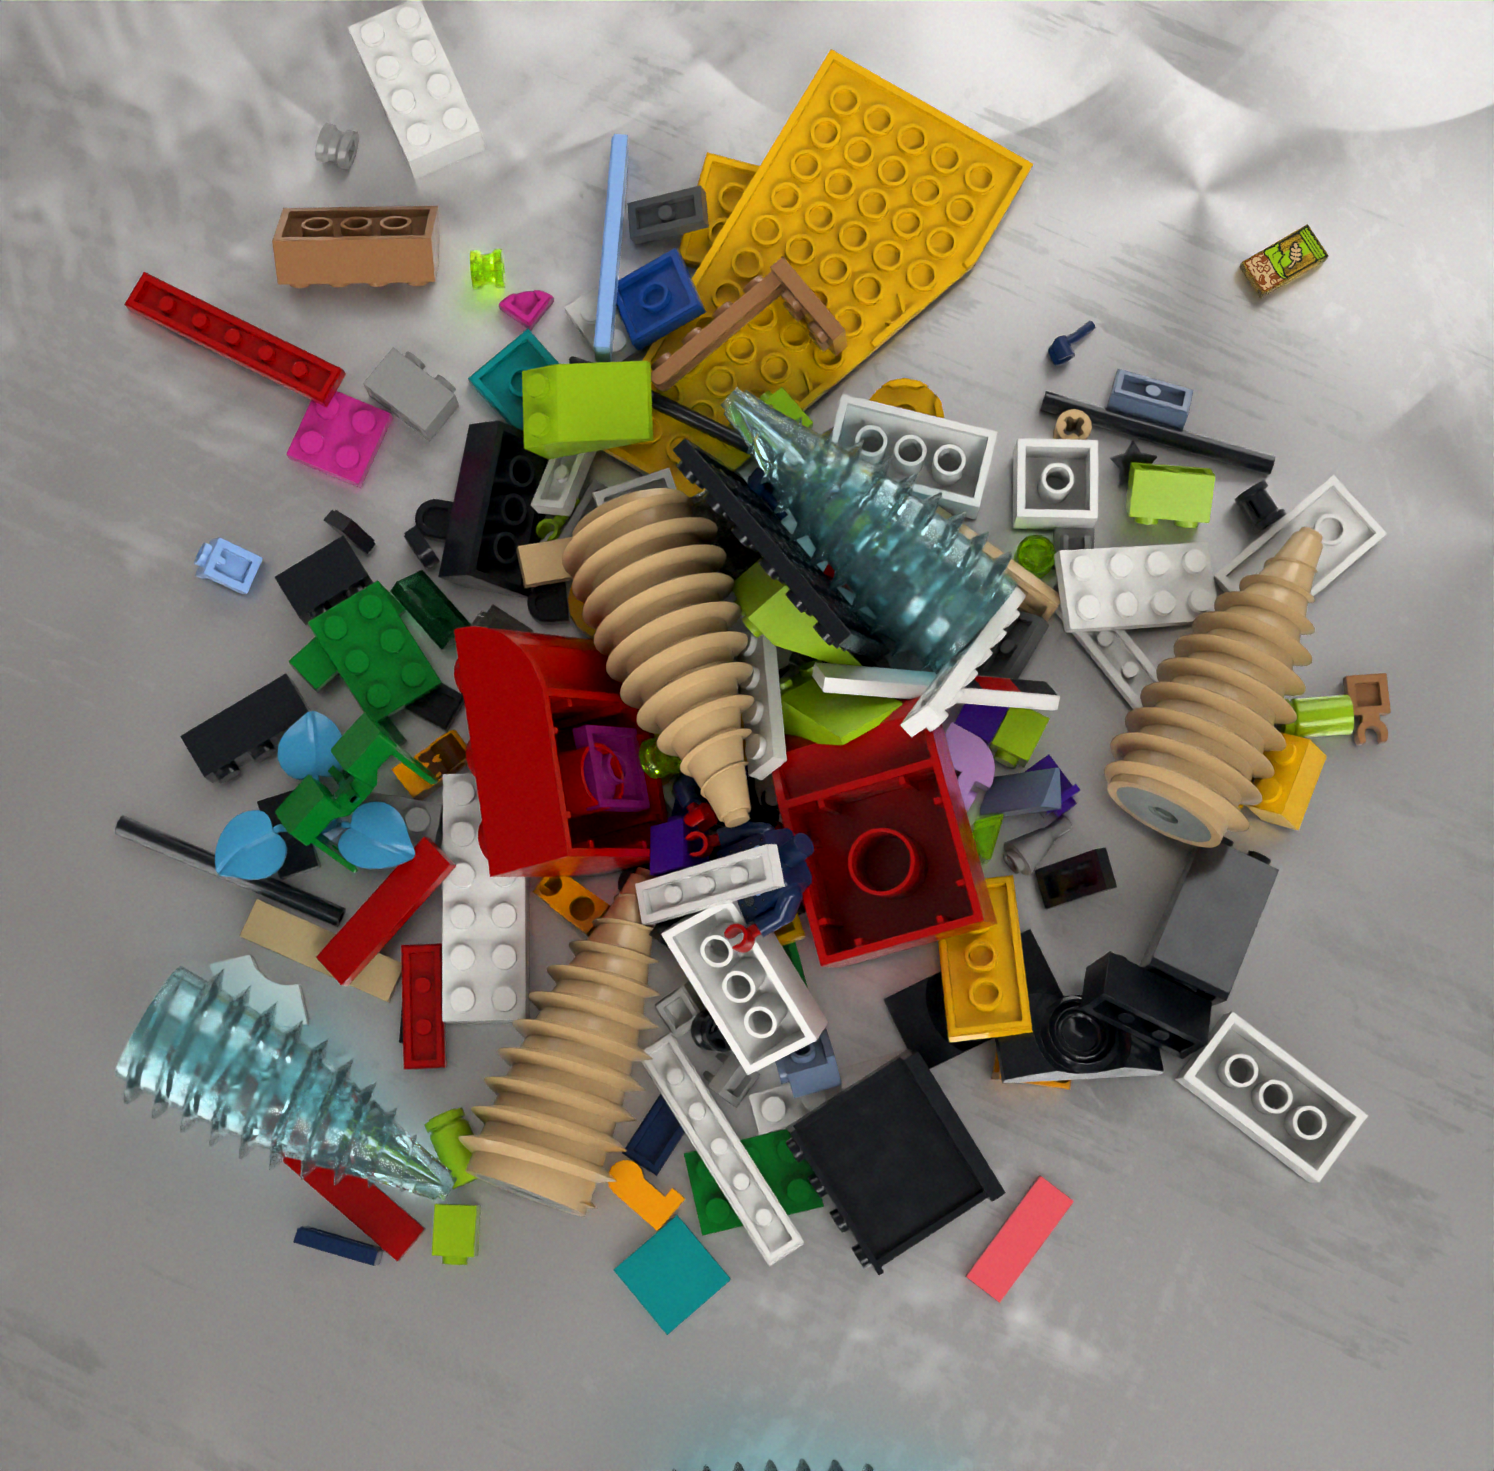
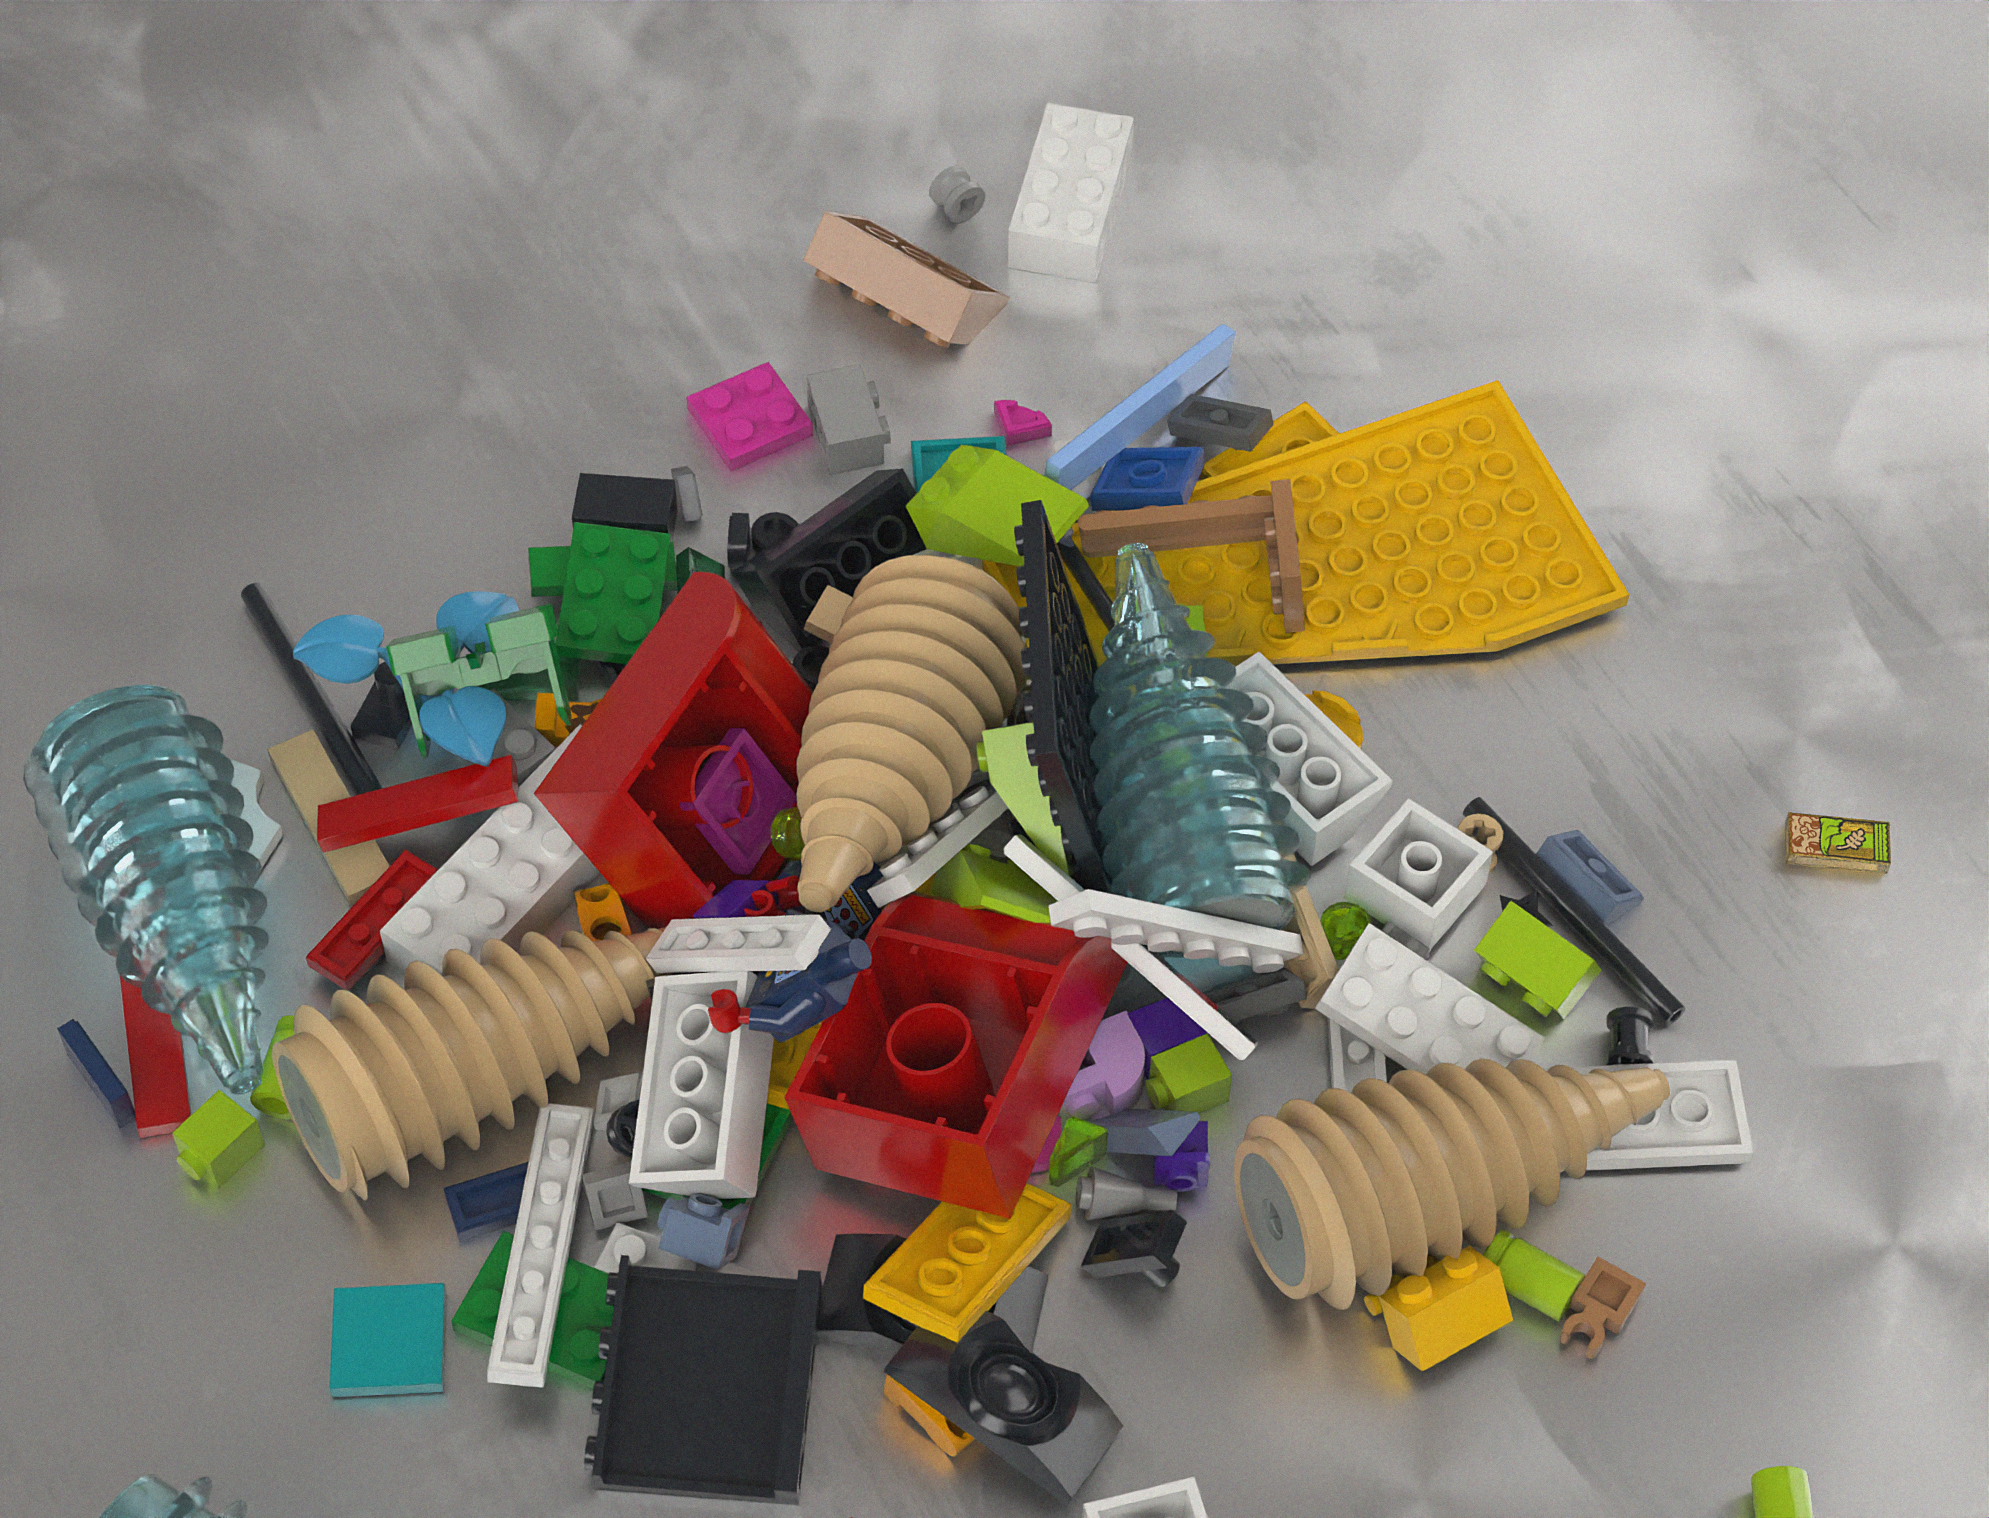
camera: 35 degrees right, 25 degrees down
red tile [124,272,346,408] -> none
black brick [180,673,311,783] -> none
light blue bracket [194,537,263,595] -> none
clear neon green wheel [470,249,506,290] -> none
light orange leg [608,1160,686,1231] -> none
dark blue hand [1048,321,1096,366] -> none
black brick [1080,951,1212,1059] -> none
black slope [1139,836,1279,1006] -> none

